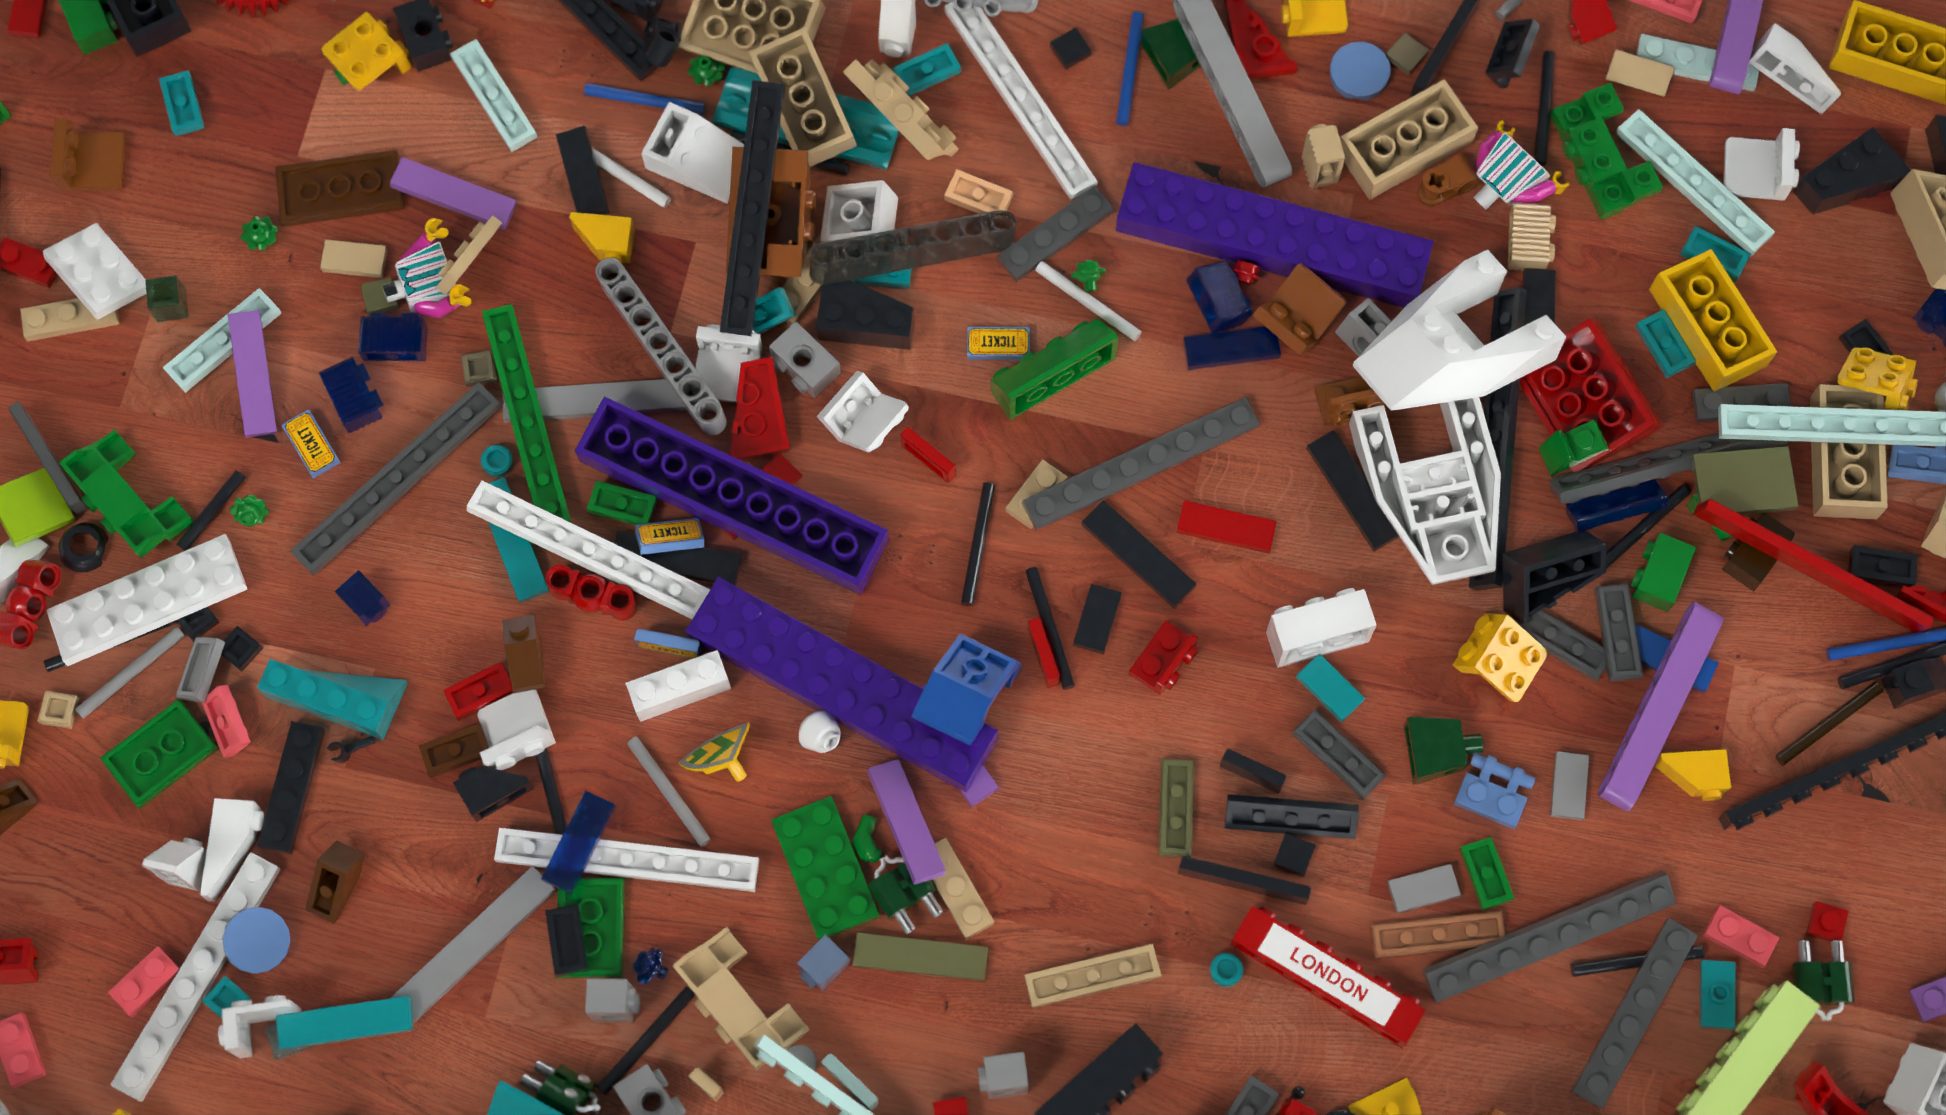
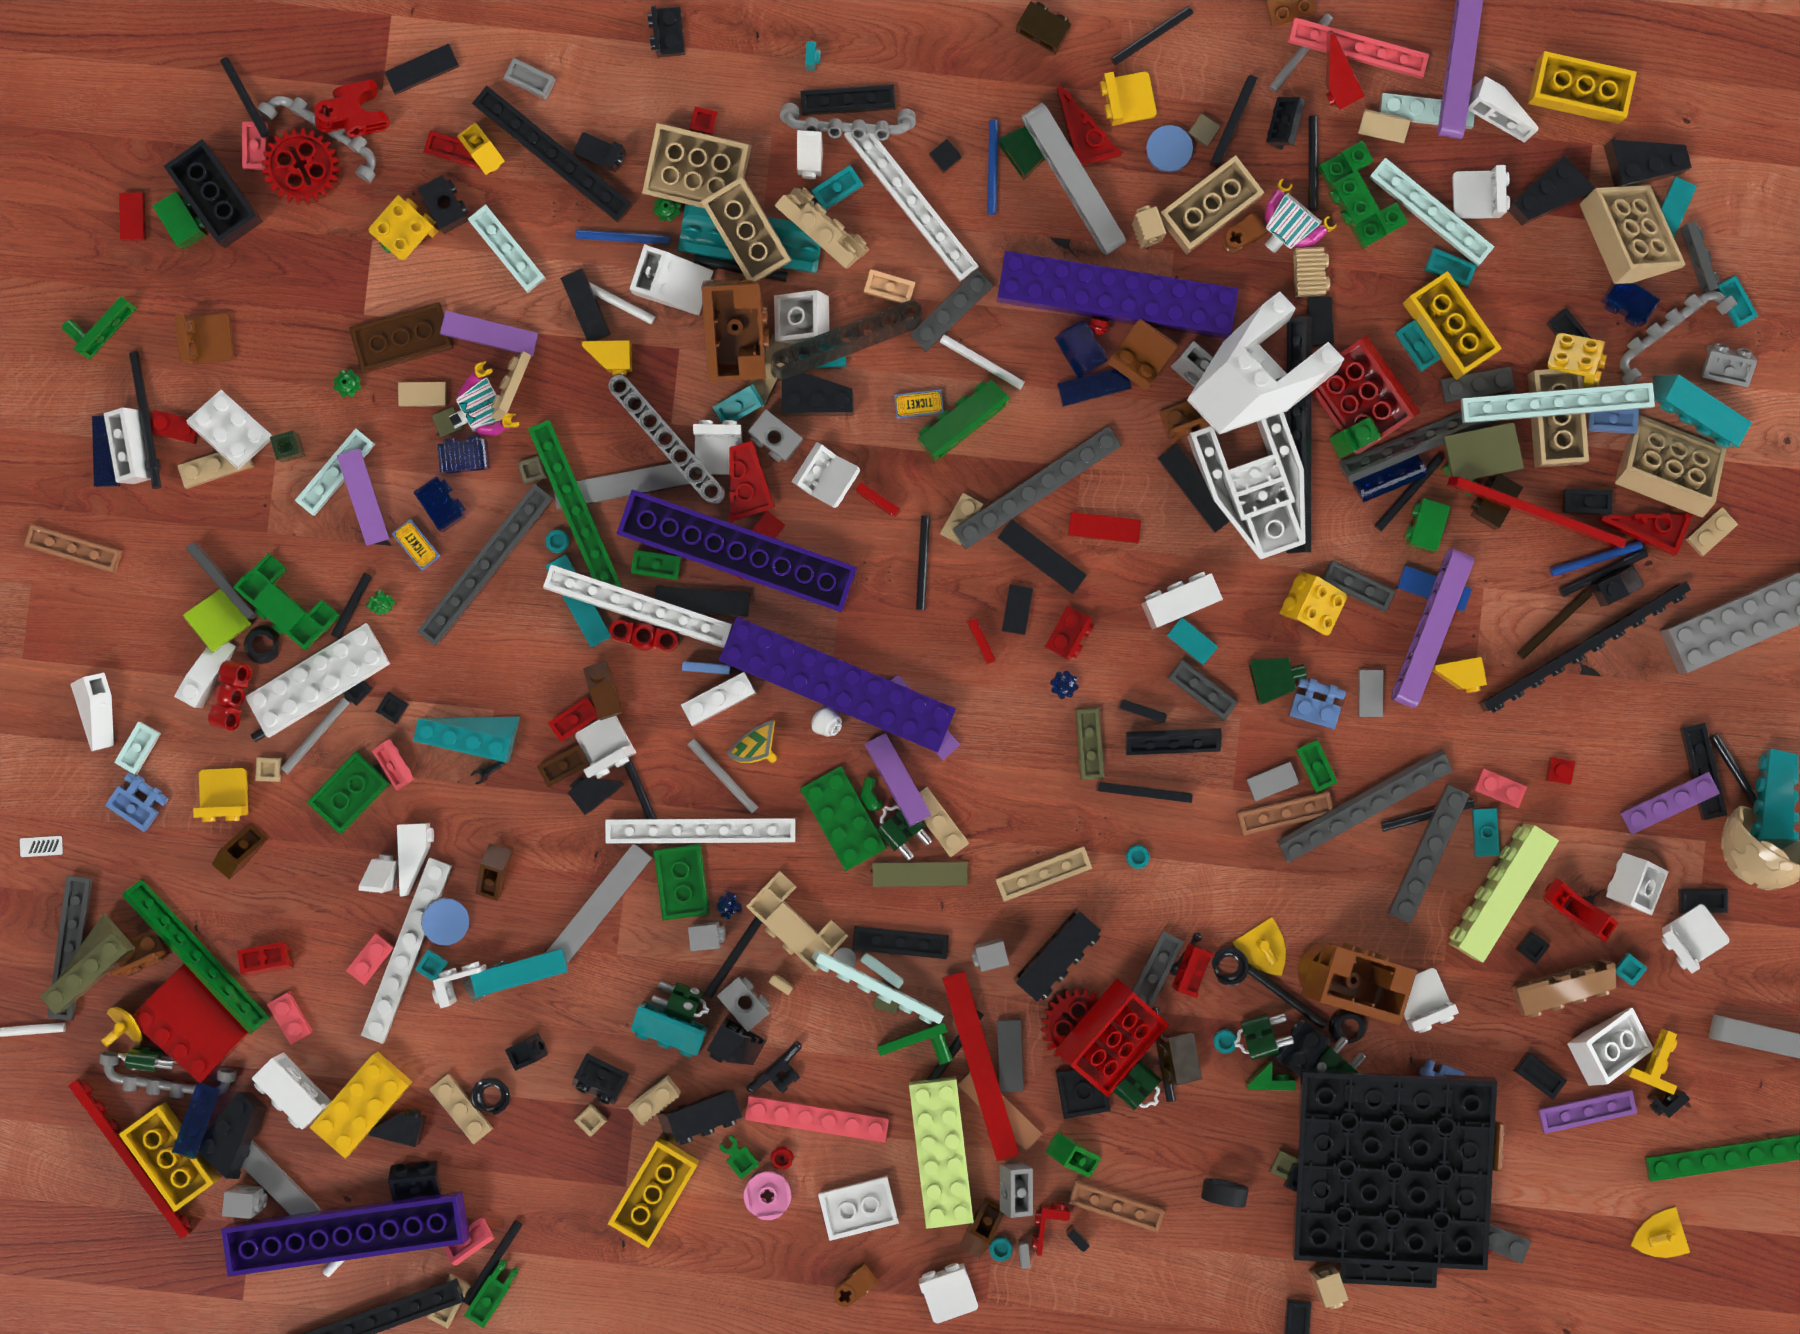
camera: 10 degrees left, 15 degrees up
teal plate [159,70,205,137] -> none
light grey tile [176,637,225,703] -> none
black plate [257,721,325,855] -> none
clear blue brick [335,570,390,626] -> none
clear blue plate [541,791,616,895] -> none
black tile [545,904,589,977] -> none
tile [635,518,704,555] -> none
black piece [644,12,682,67] -> none
black plate [720,80,785,337] -> none
sand blue brick [797,935,850,991] -> none
blue slope [912,634,1023,745] -> none
black bar [1025,567,1075,690] -> none
green plant [1071,260,1106,292] -> none
brick [1230,906,1426,1049] -> none
black tile [1273,833,1316,877] -> none
black wedge [1503,530,1606,625] -> none
dark grey tile [1594,584,1643,682] -> none
dark green piece [1793,940,1855,1020] -> none
none -> black tile [852,926,949,959]
none -> clear blue plant [1050,671,1079,699]

